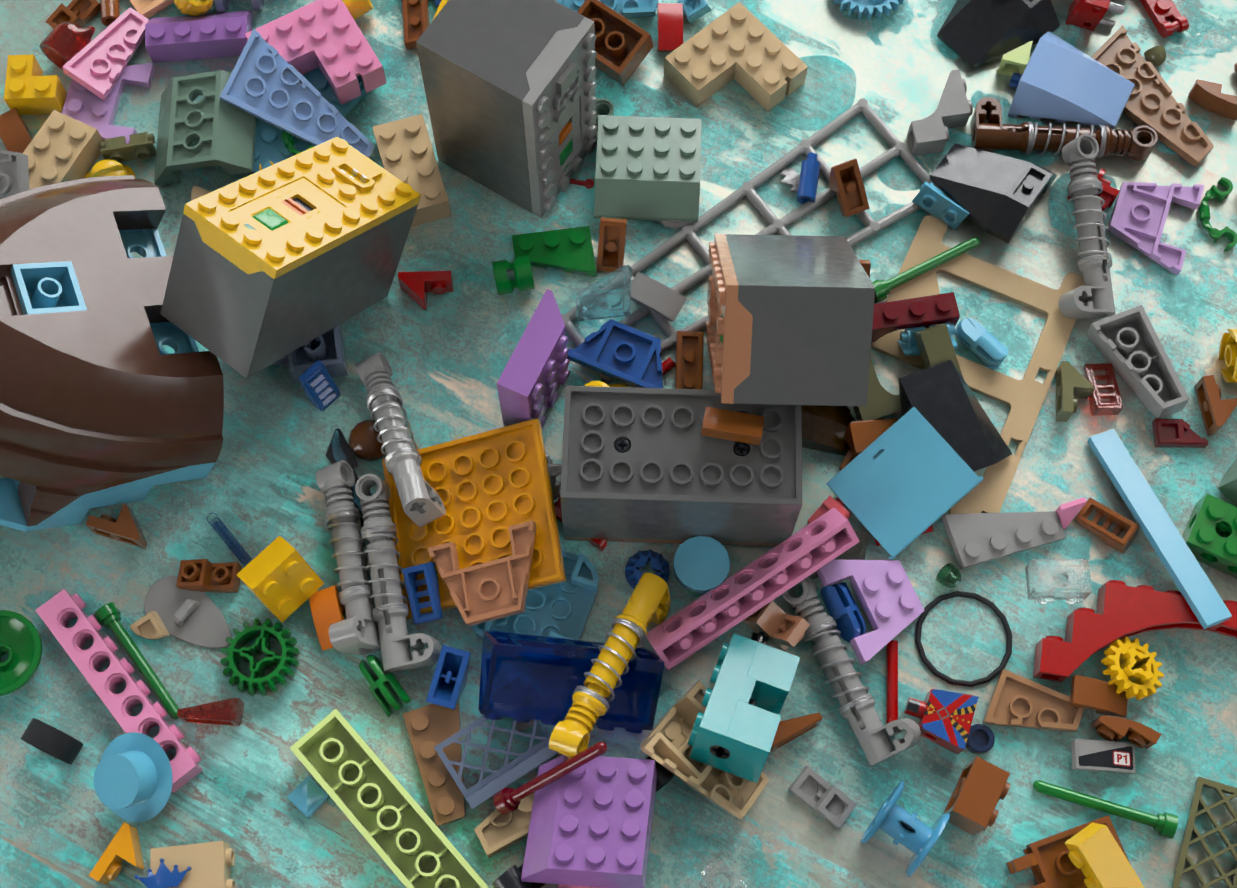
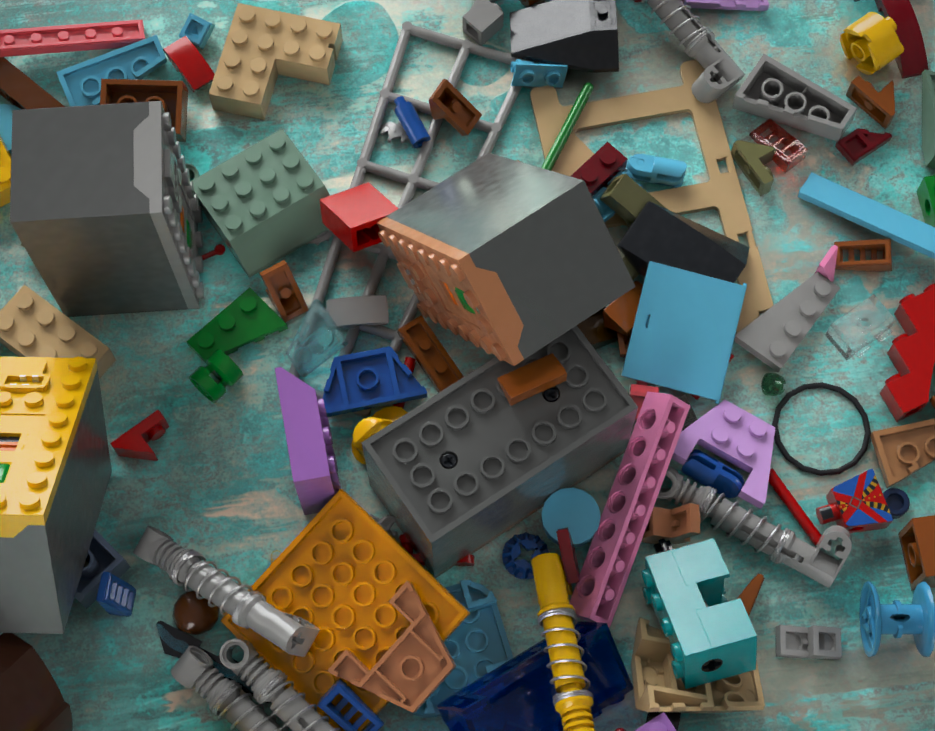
camera: 35 degrees left, 0 degrees up
none -> brick [319,182,399,253]
none -> dark red tile [556,527,580,584]

